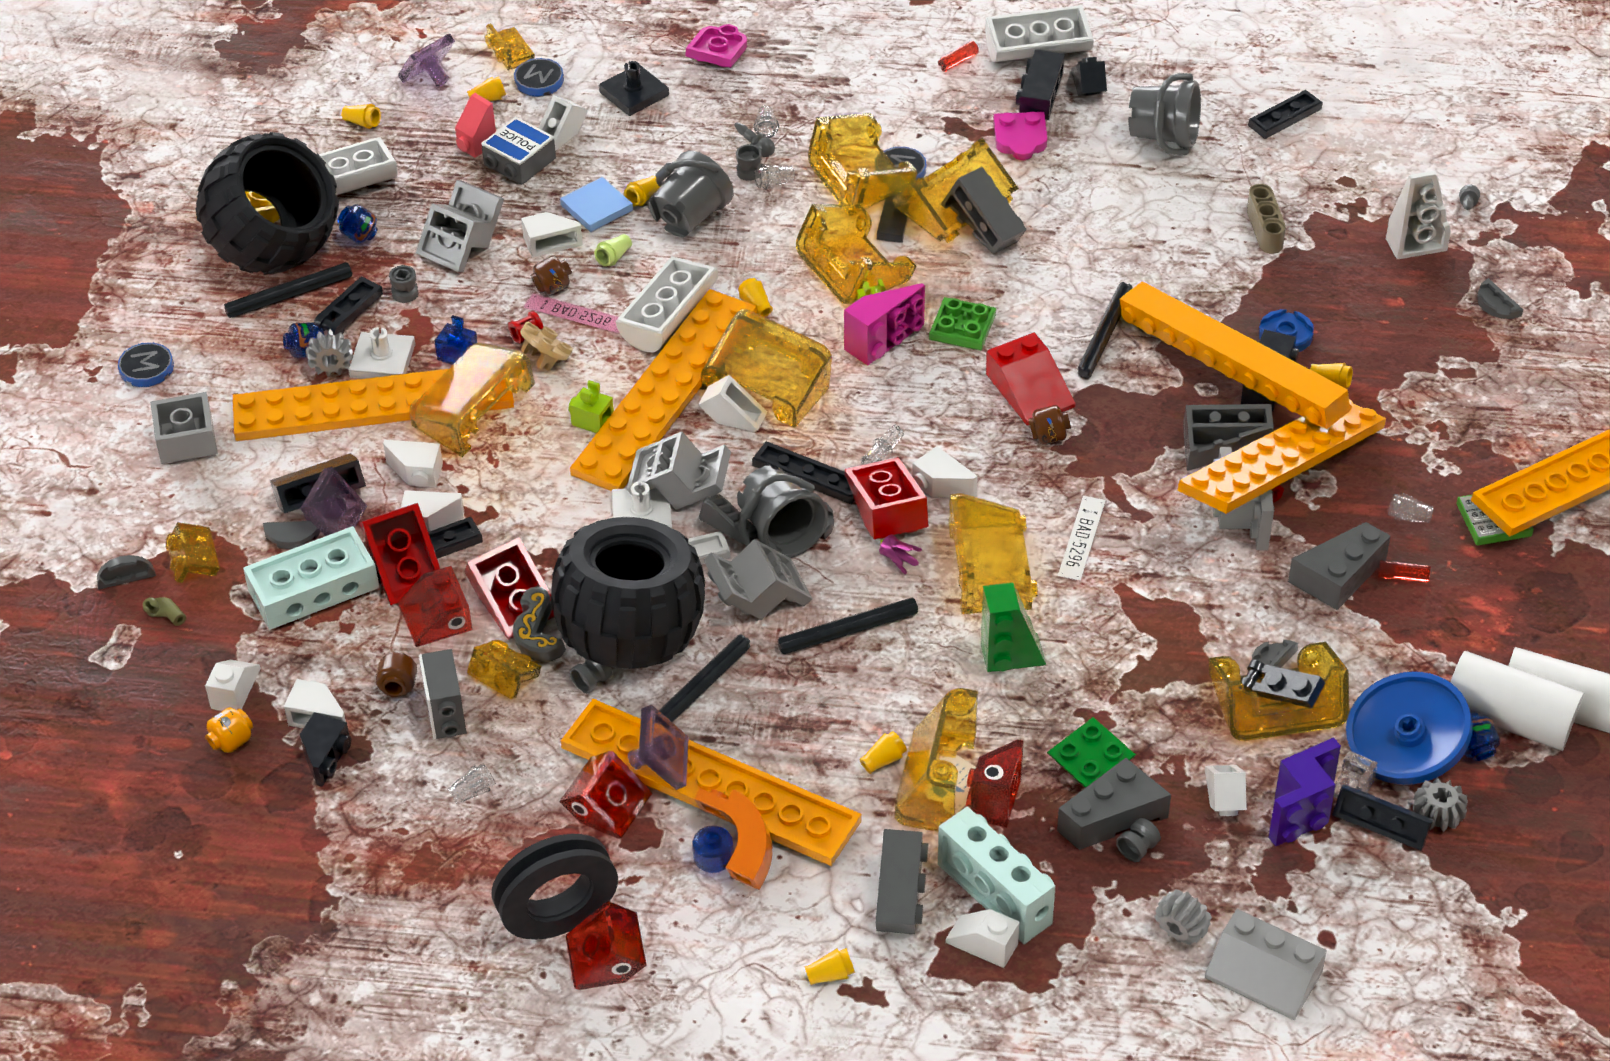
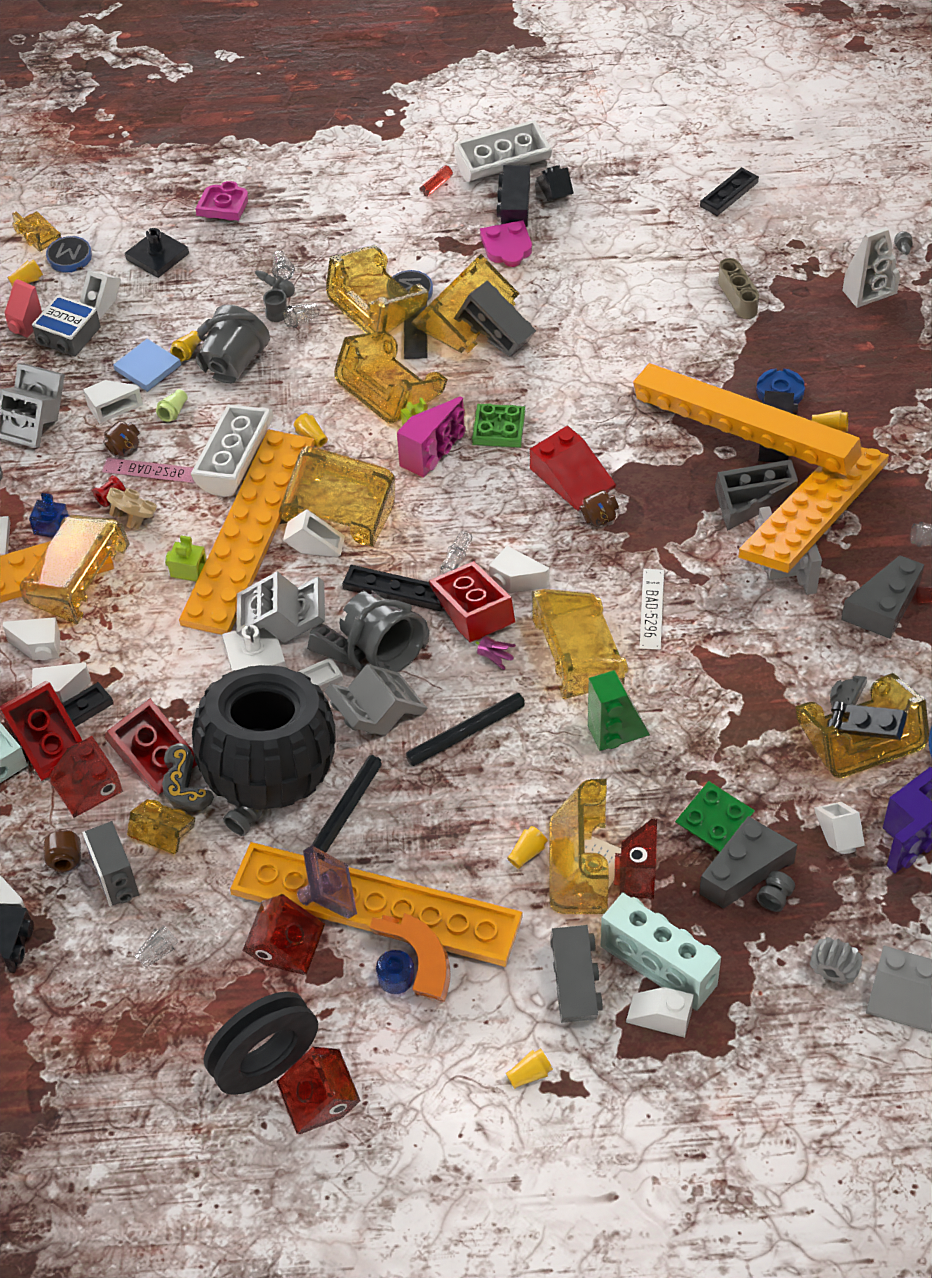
camera: 10 degrees left, 5 degrees up
black axle [1077,282,1133,378] -> none
dark grey piece [1128,73,1201,155] -> none

